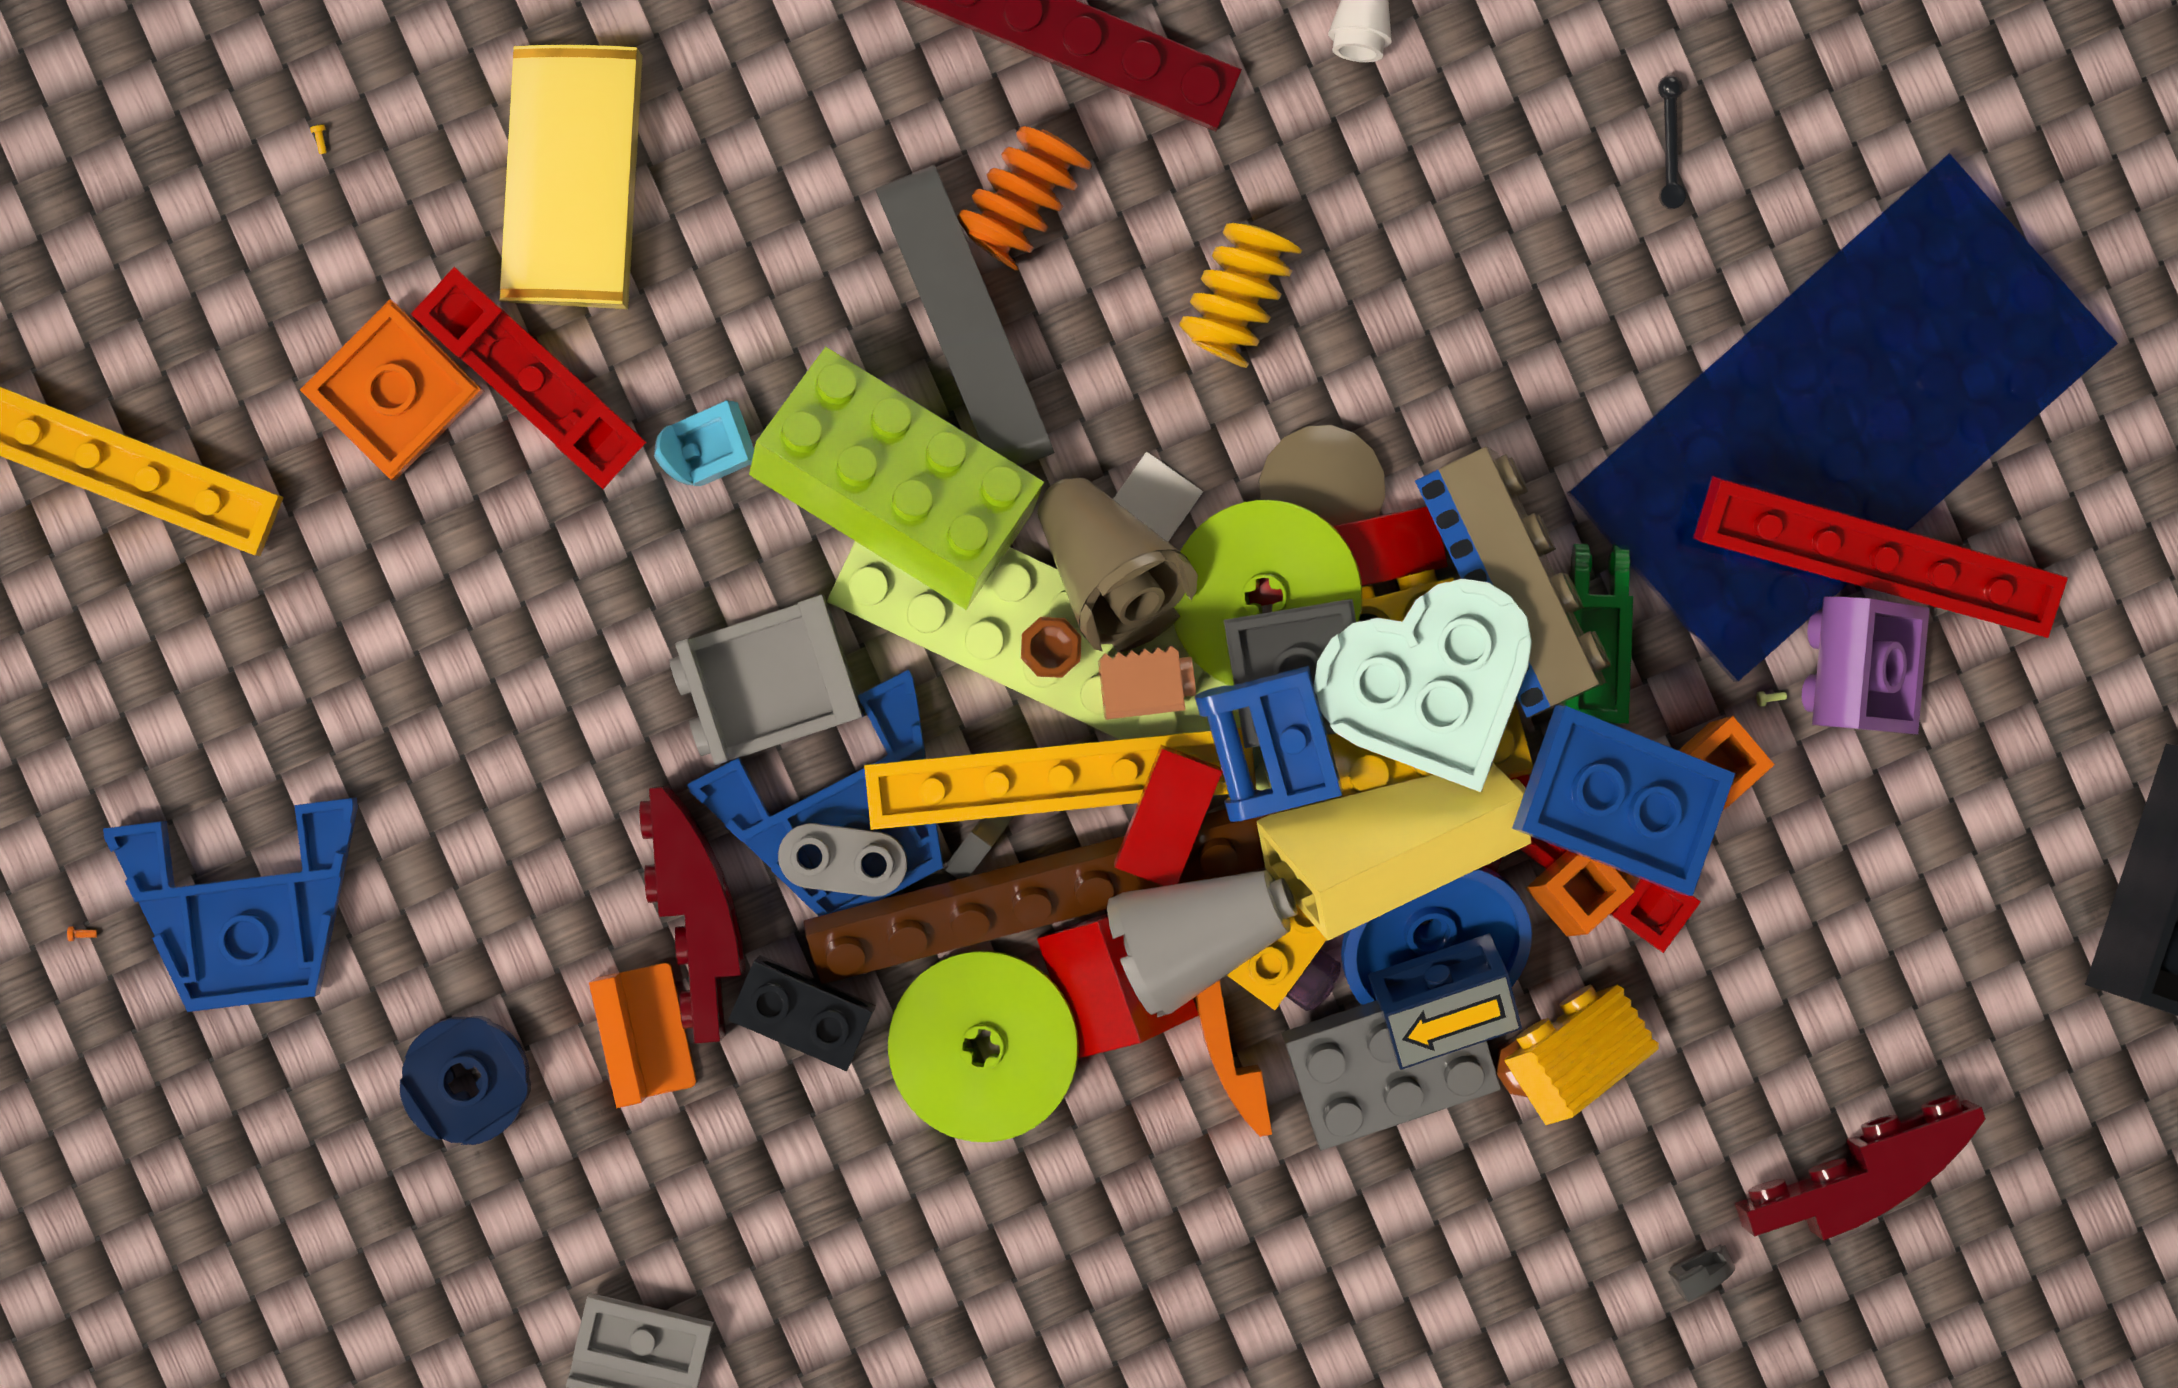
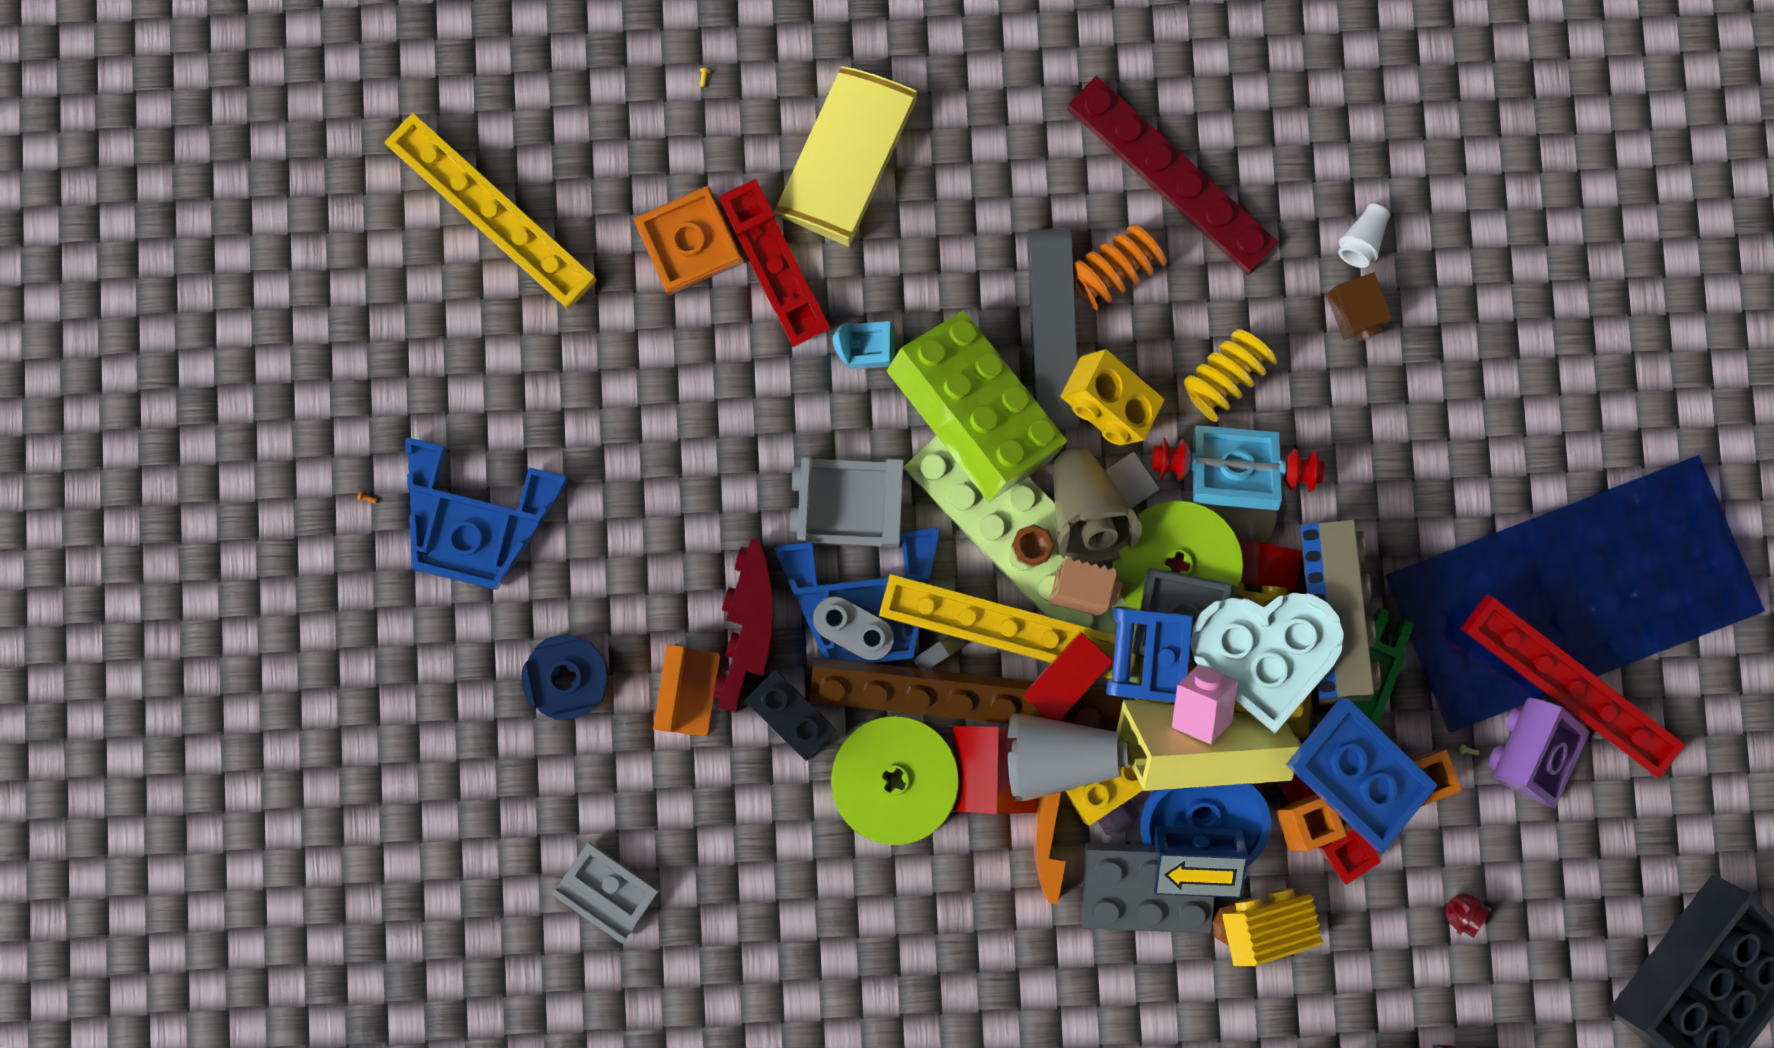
camera: 20 degrees right, 5 degrees down
black hinge [1658,75,1686,210] -> none
none -> yellow brick [1060,349,1165,446]
none -> medium azure plate [1151,425,1325,510]
none -> bright pink brick [1172,665,1238,744]
none -> reddish brown brick [1326,272,1393,342]
none -> dark red plate [1446,893,1491,938]

